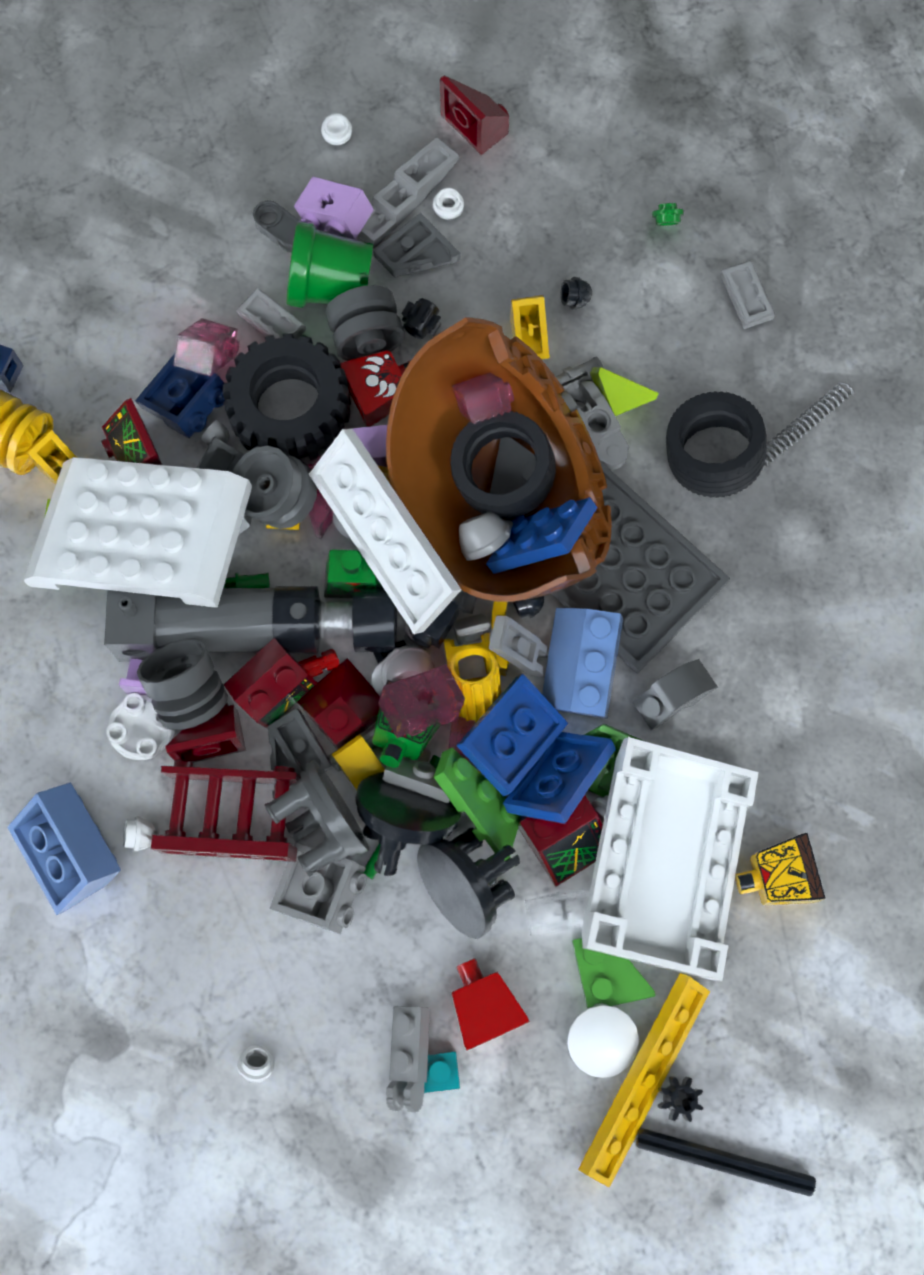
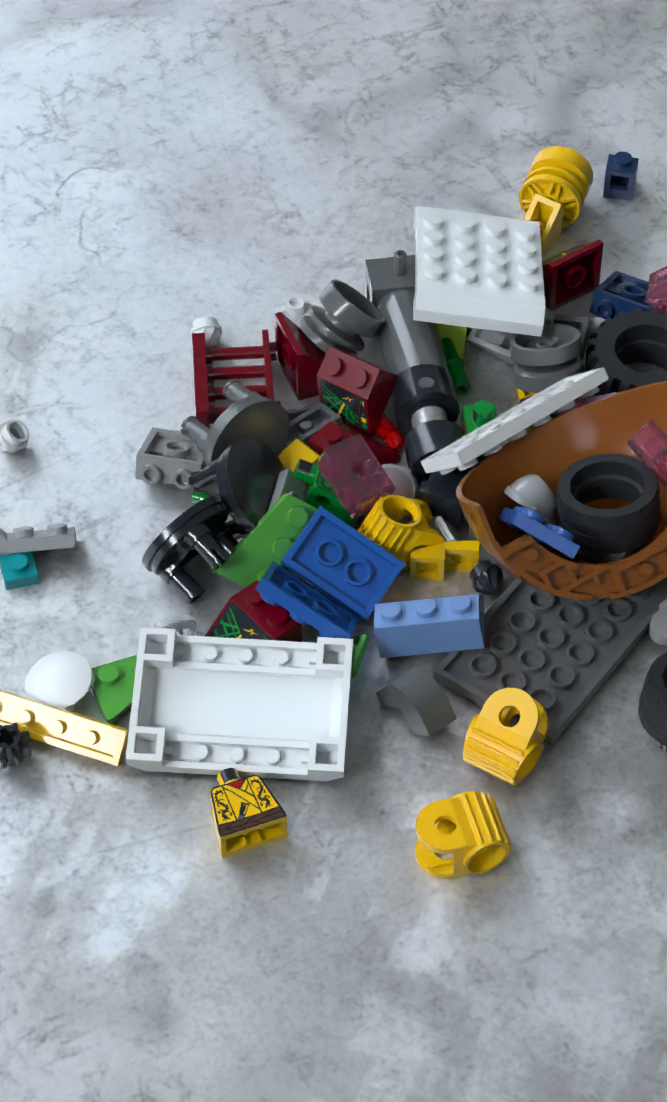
camera: 80 degrees right, 25 degrees down
medium blue slope [7,782,121,915] -> none
red torso [451,958,530,1051] -> none
light grey hinge [489,616,549,677] -> none
none -> yellow piece [415,791,512,879]
none -> yellow piece [462,688,549,786]

